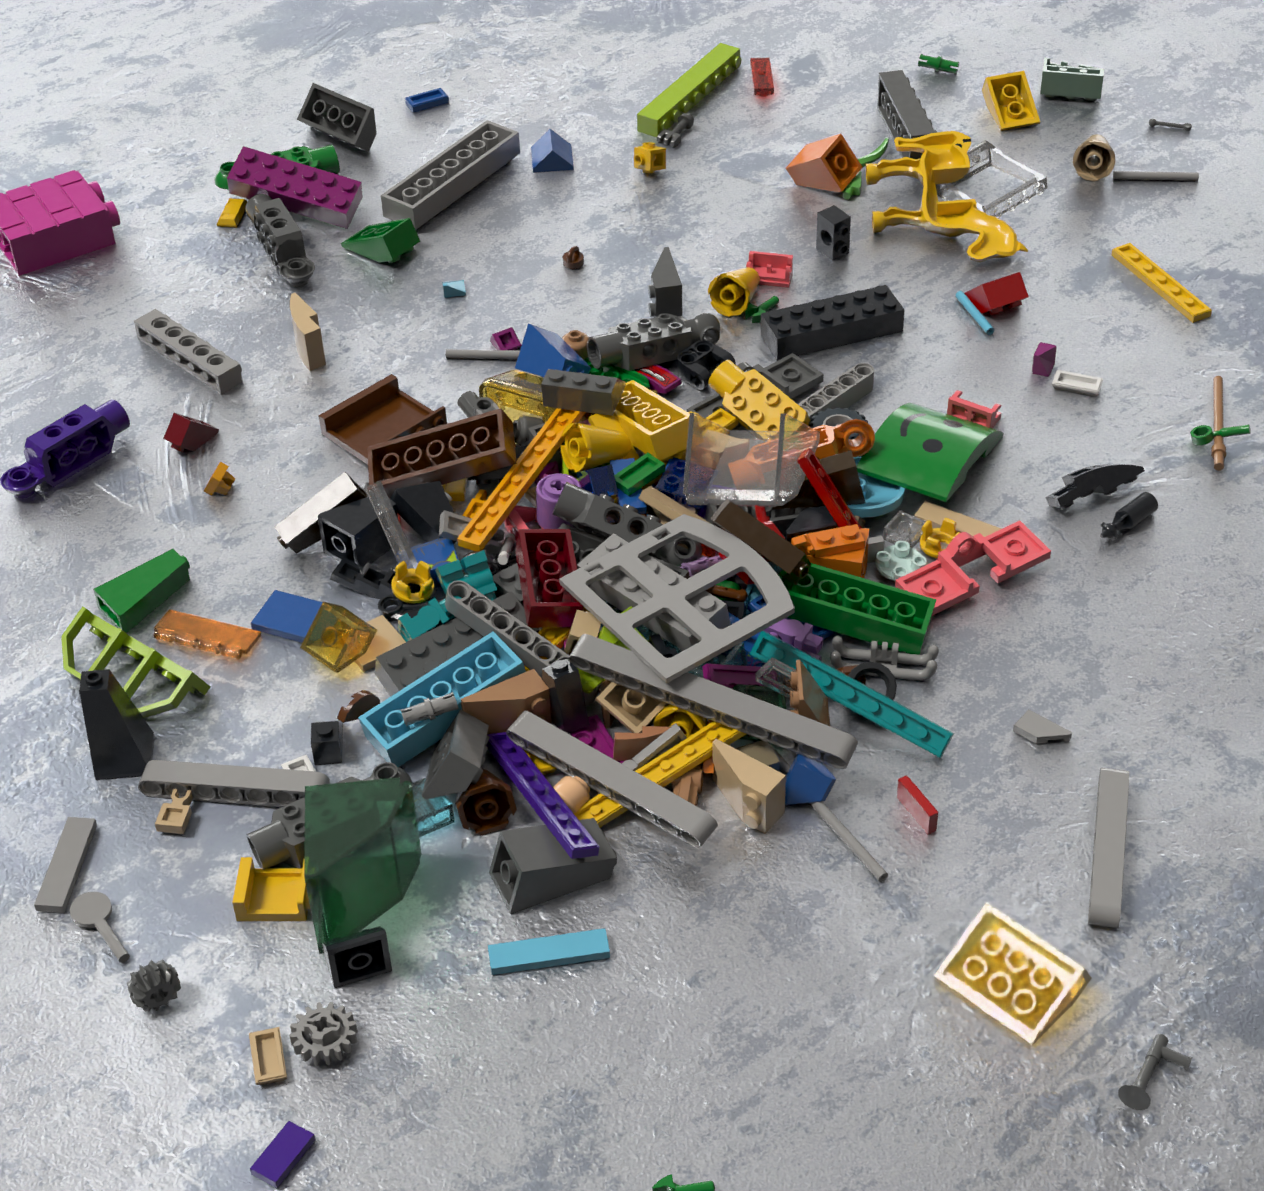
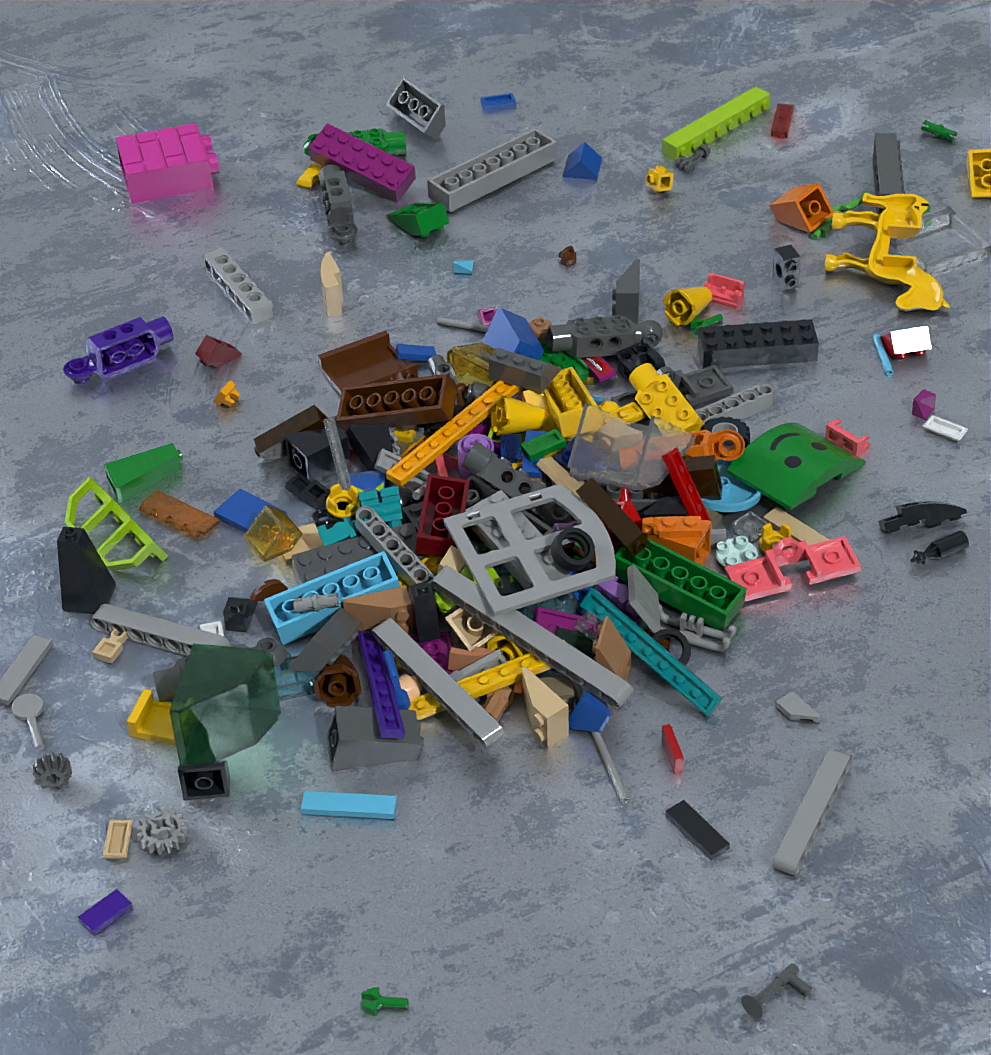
camera: 15 degrees right, 0 degrees up
clear yellow slope [934,903,1092,1046] -> none
none -> blue piece [383,650,411,710]
none -> blue tile [396,344,436,361]
none -> black tyre [551,527,595,572]
none -> light grey tile [627,564,661,633]
none -> black tile [665,800,730,860]

